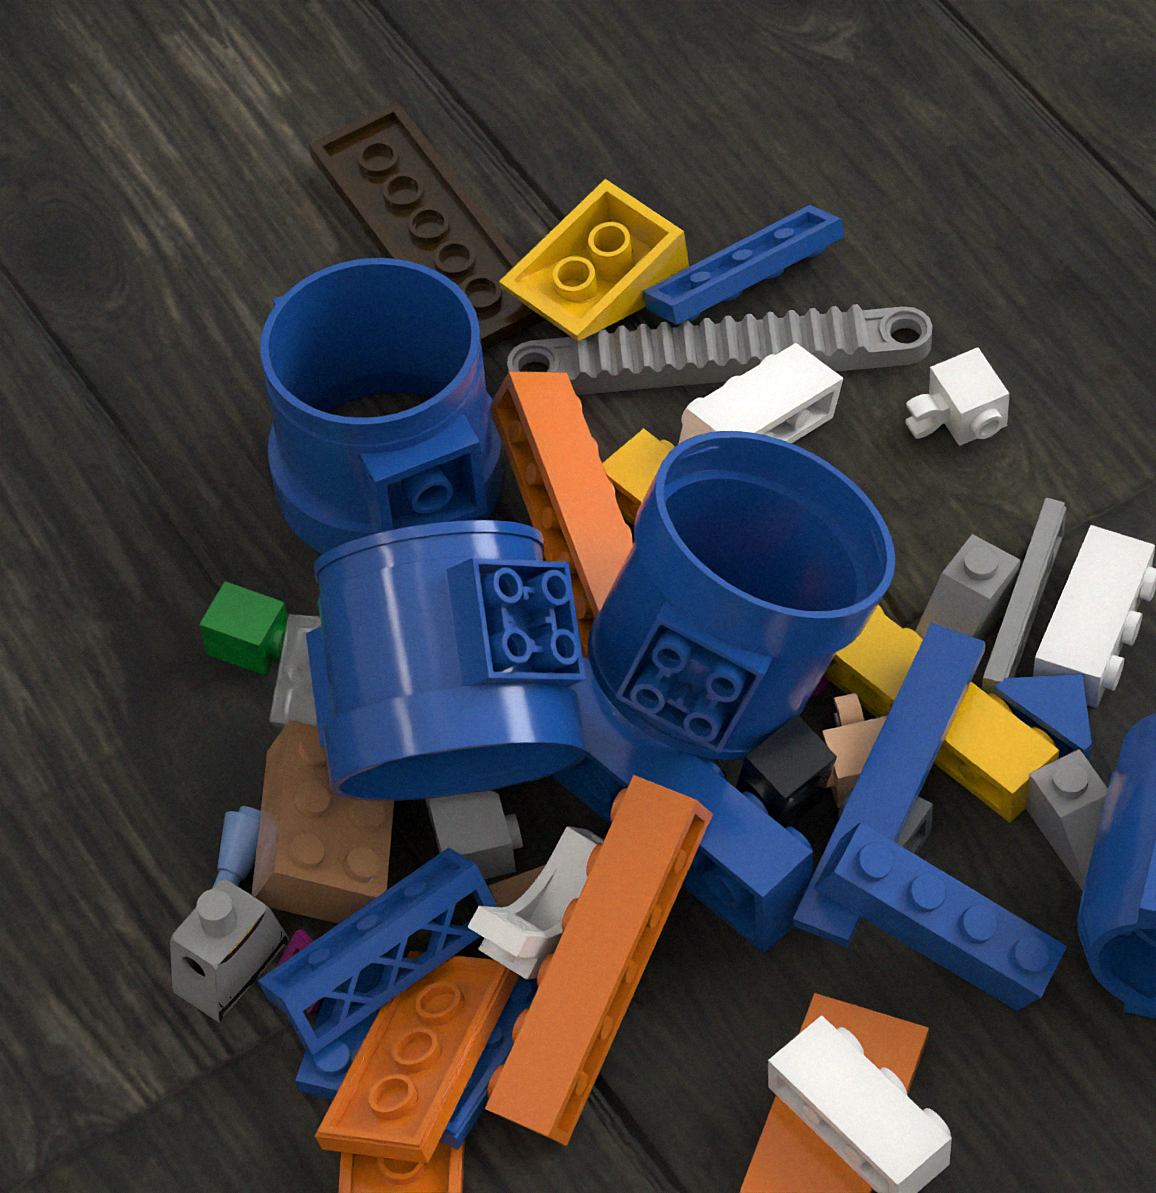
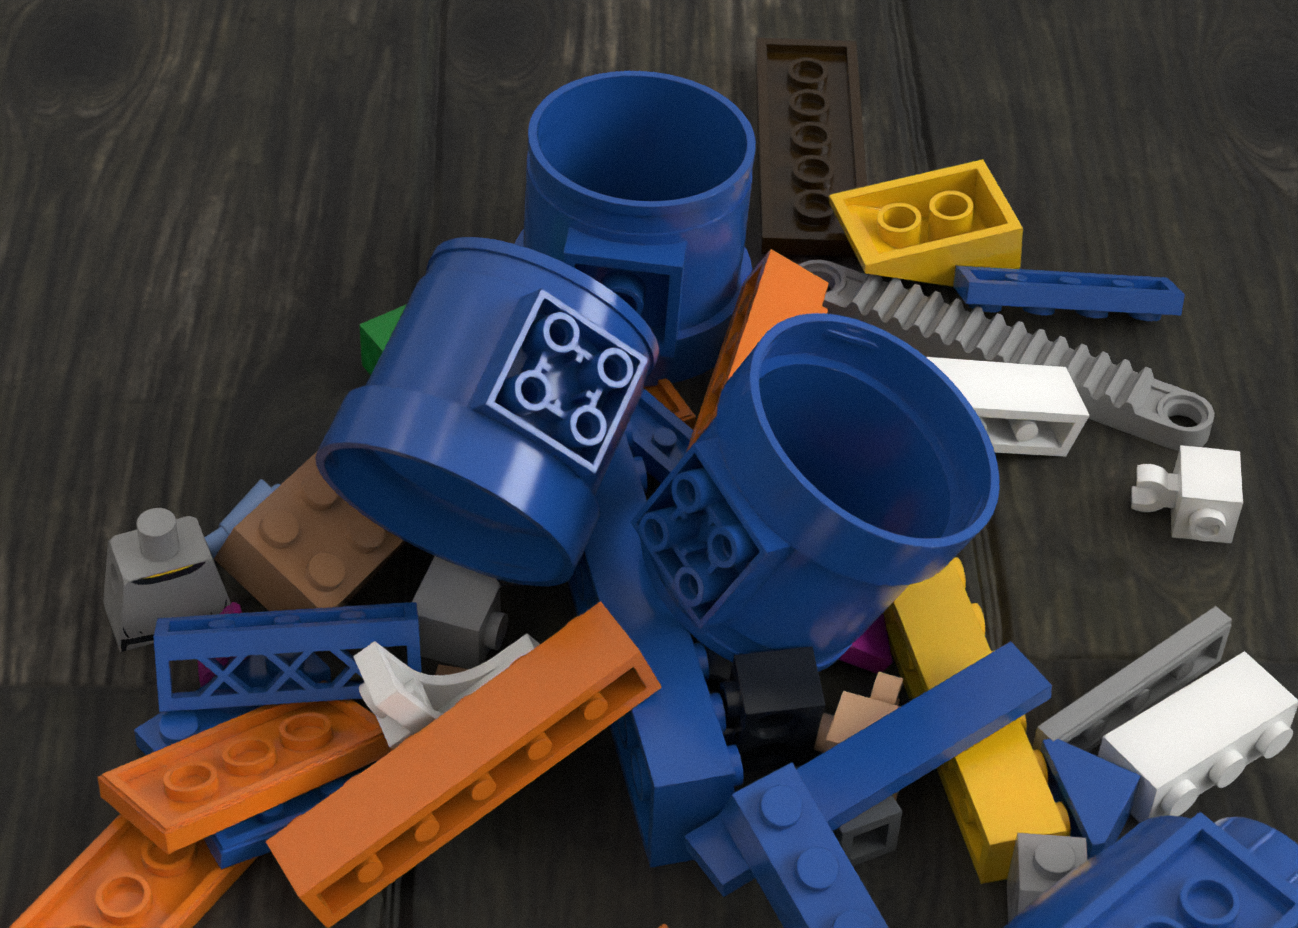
camera: 25 degrees right, 10 degrees down
light grey slope [915,534,1020,641] -> none

